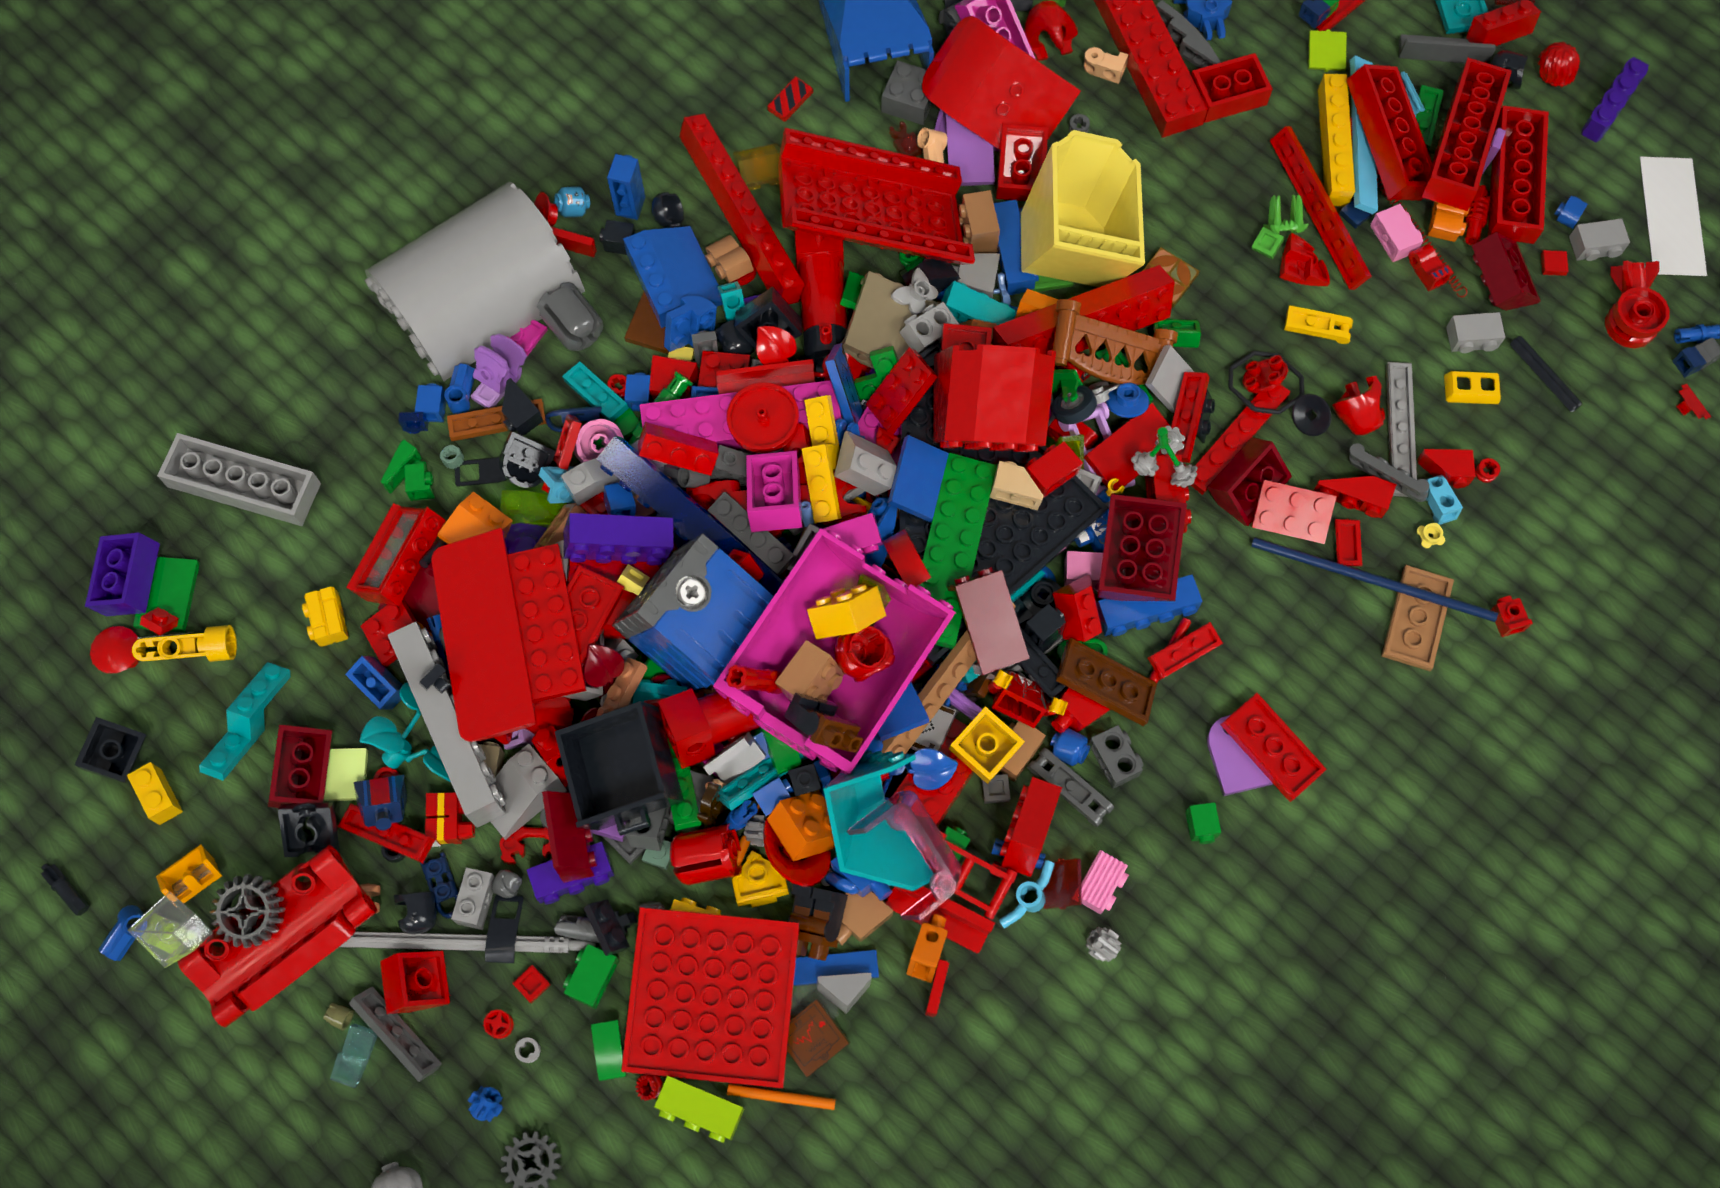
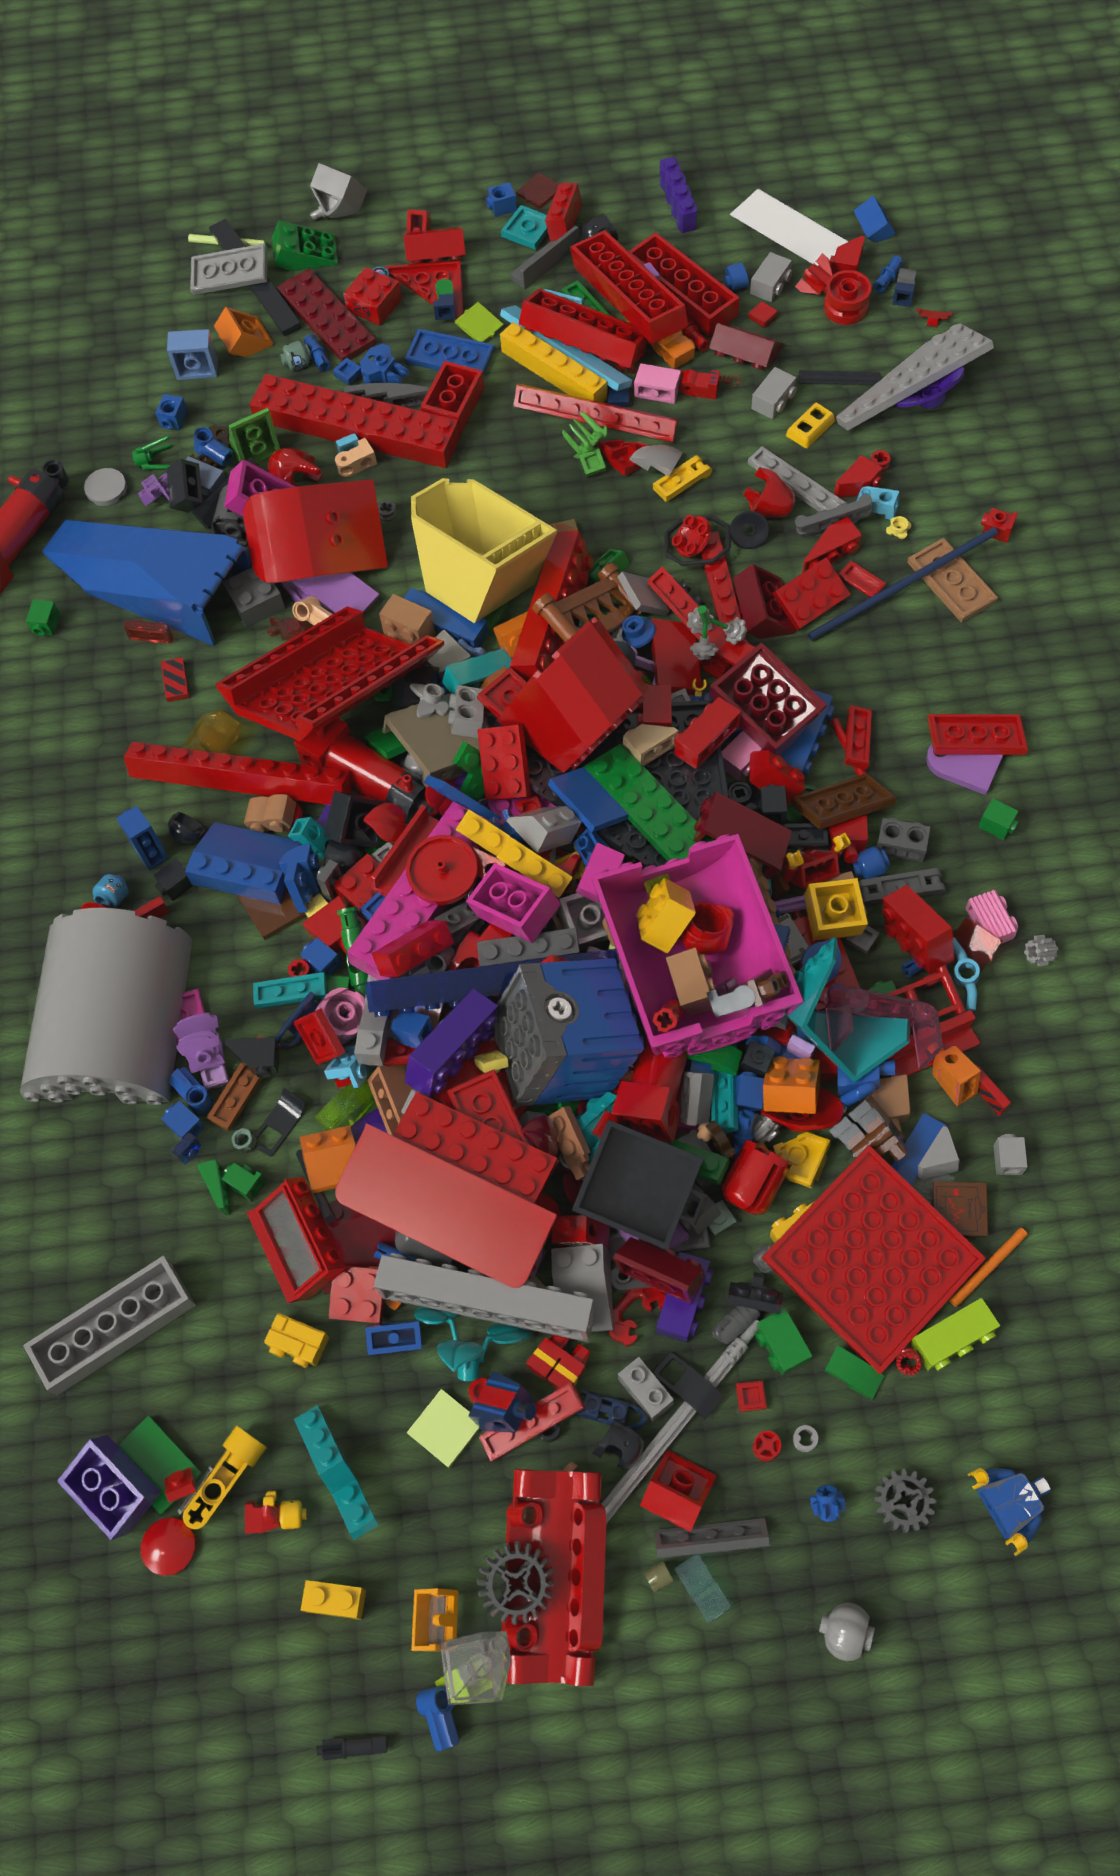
camera: 45 degrees left, 5 degrees down
black slope [74,717,147,783] -> none
dark red slope [268,725,332,808] -> none
black brick [278,803,340,857] -> none
black tile [419,663,450,694] -> none
dark grey piece [492,869,522,898] -> none
black slope [499,432,556,488] -> none
dark grey cylinder [537,282,604,351] -> none
red brick [883,529,931,587] -> none
red slope [996,124,1049,201] -> none
red hair [1538,42,1580,87] -> none
none -> clear red plate [123,620,173,644]
none -> piece [245,1490,307,1534]
none -> medium azure plate [336,433,359,453]
none -> blue tile [405,329,495,377]
none -> light grey brick [629,445,683,476]
none -> red brick [674,697,741,769]
none -> red slope [830,236,865,275]
none -> light grey wing [836,323,994,431]
none -> dark purple hat [896,366,965,409]
none -> light grey brick [993,1134,1027,1175]

